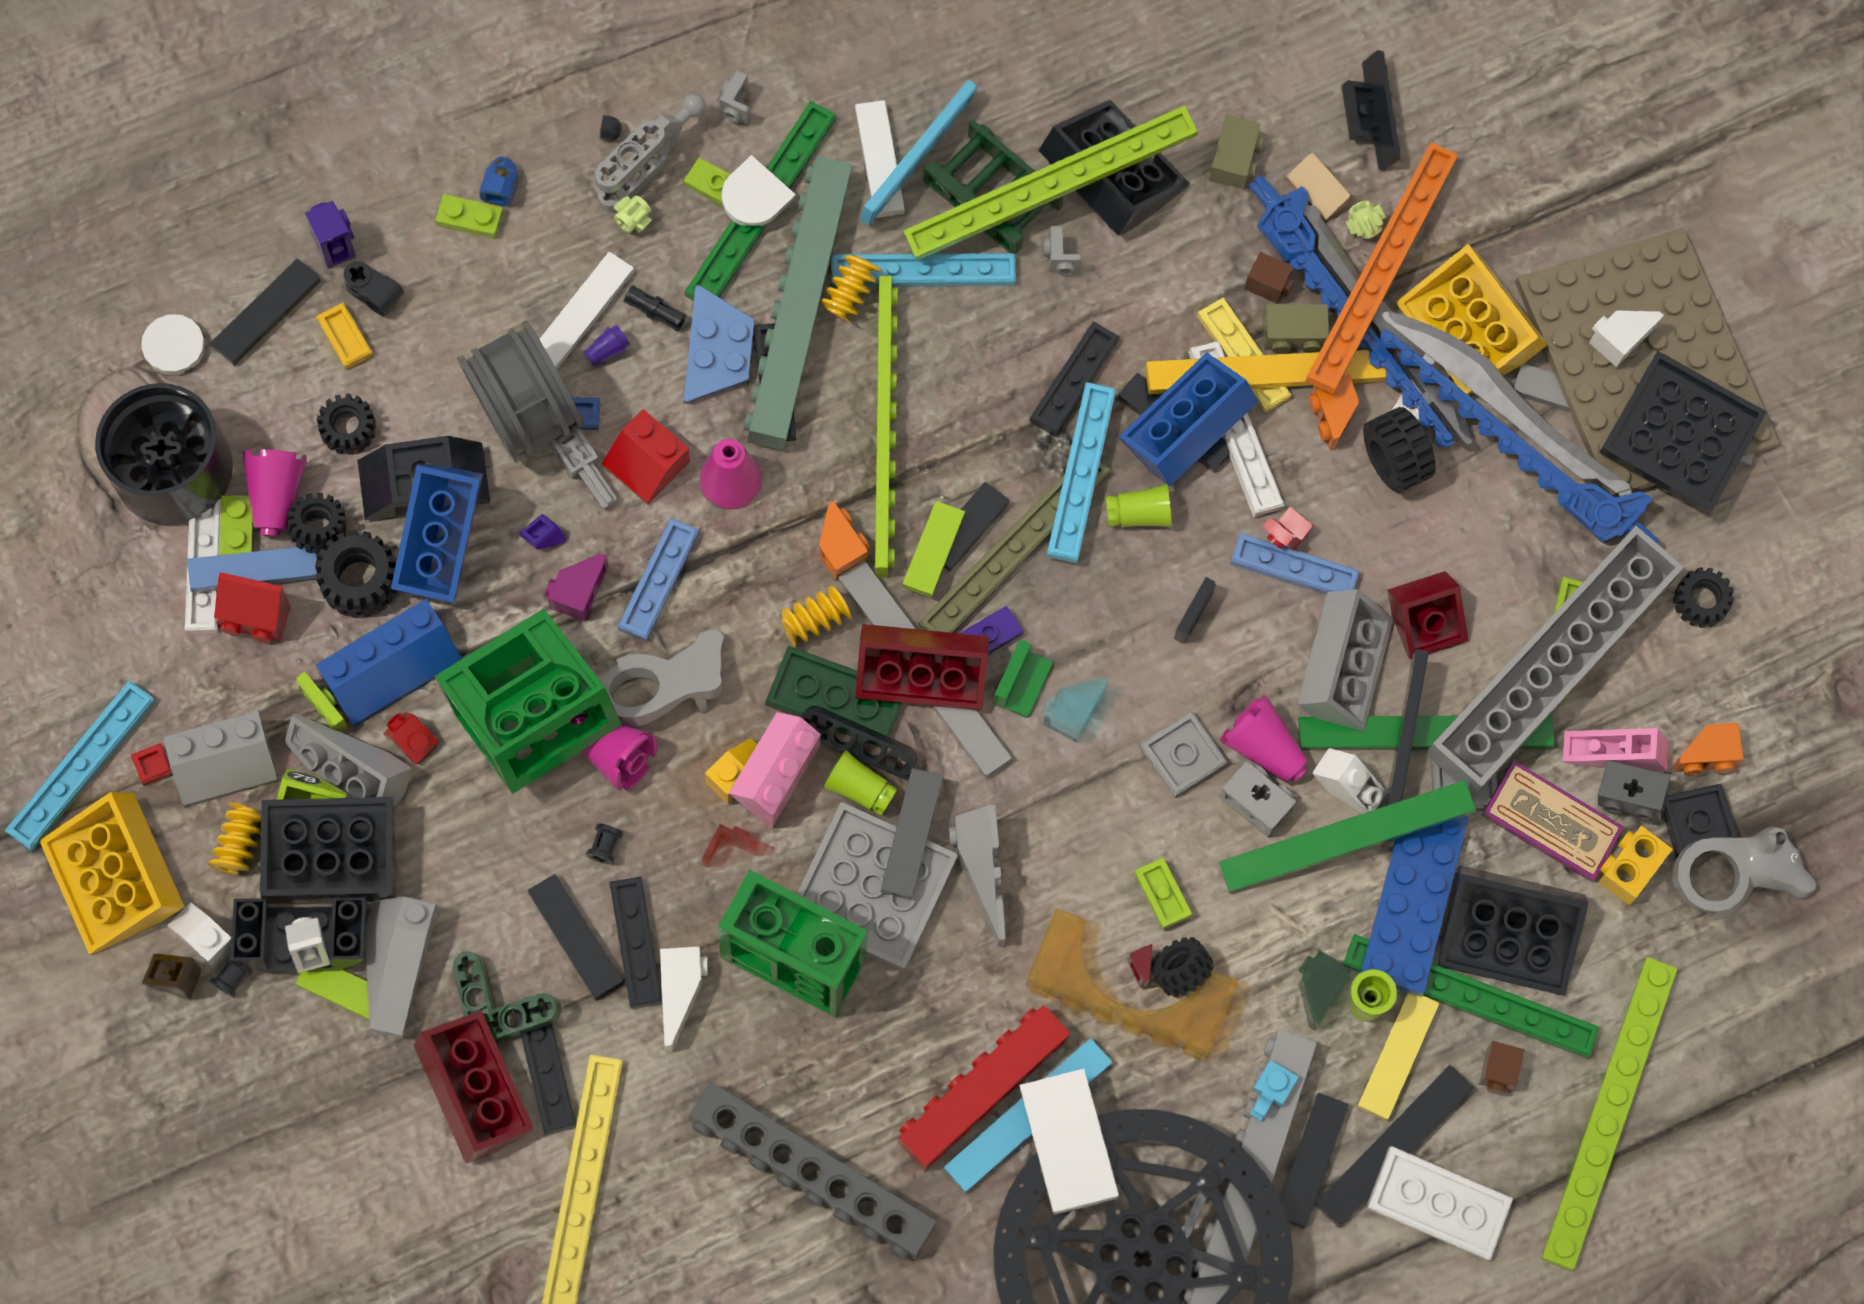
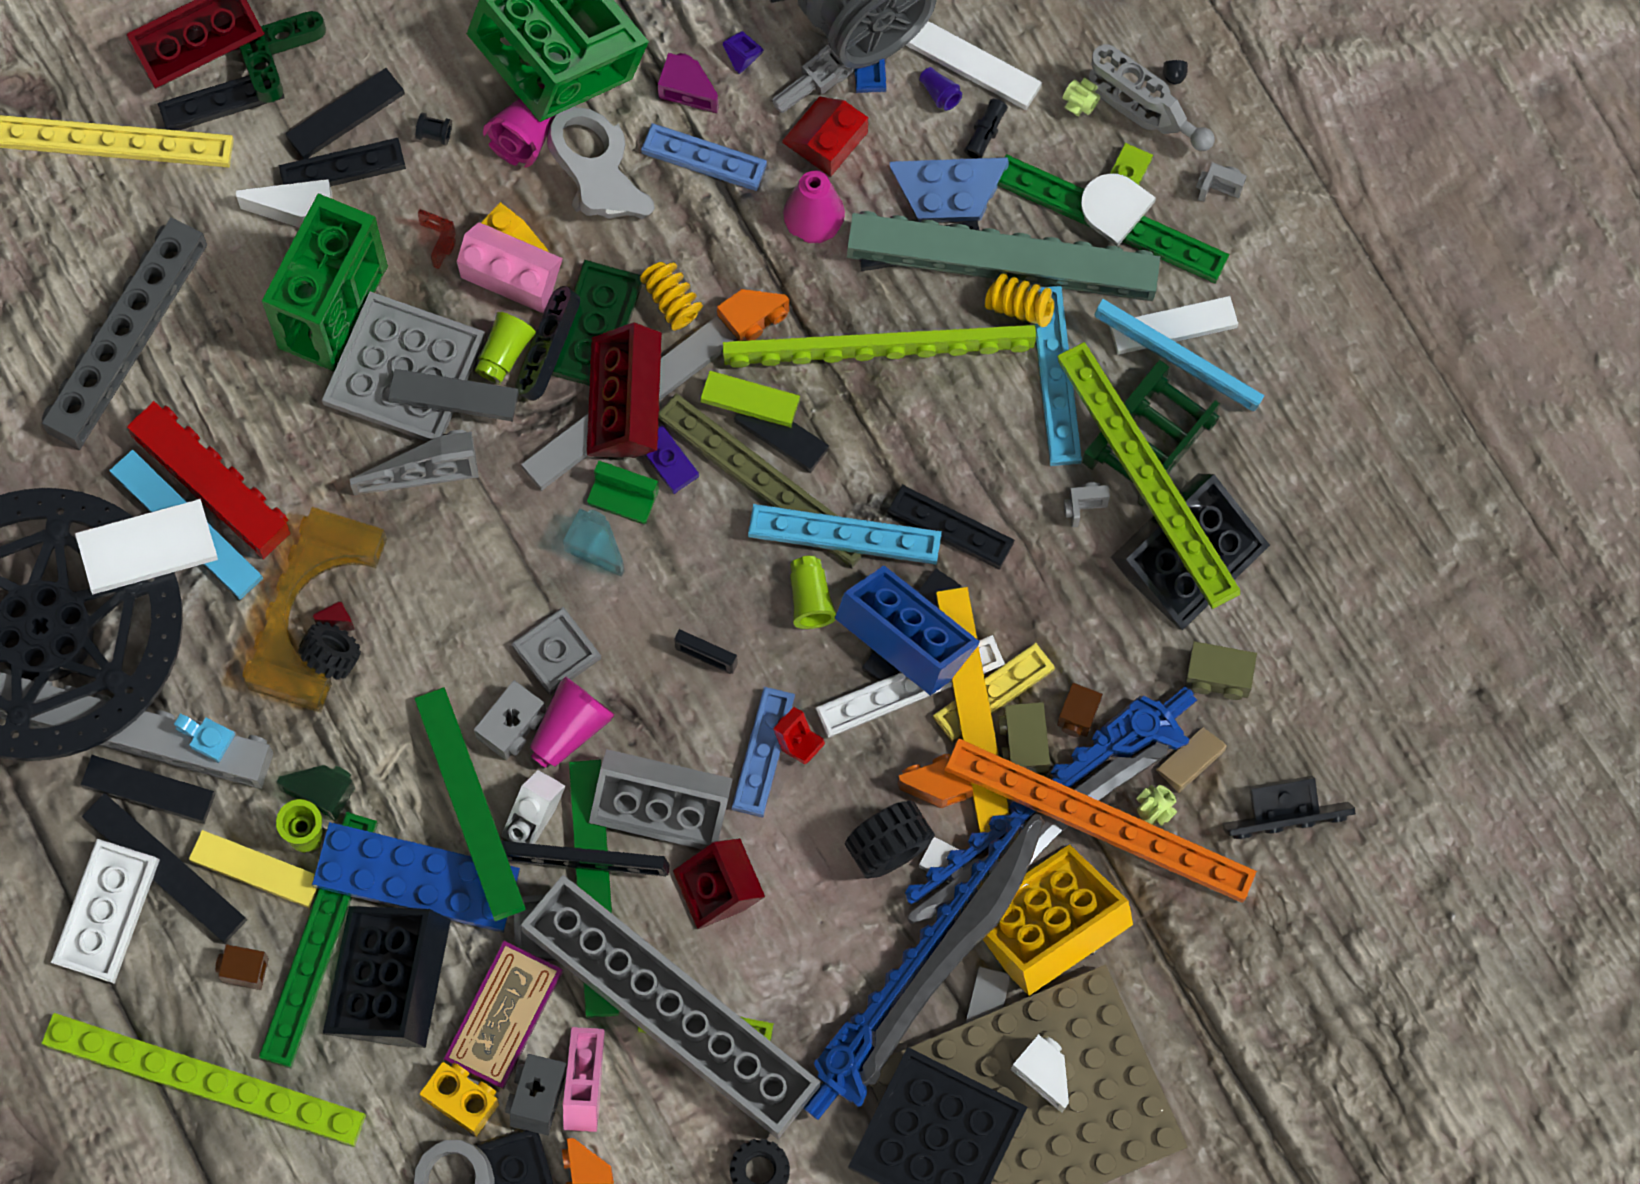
camera: 90 degrees right, 0 degrees up
lime plate [1133,857,1192,930] -> none

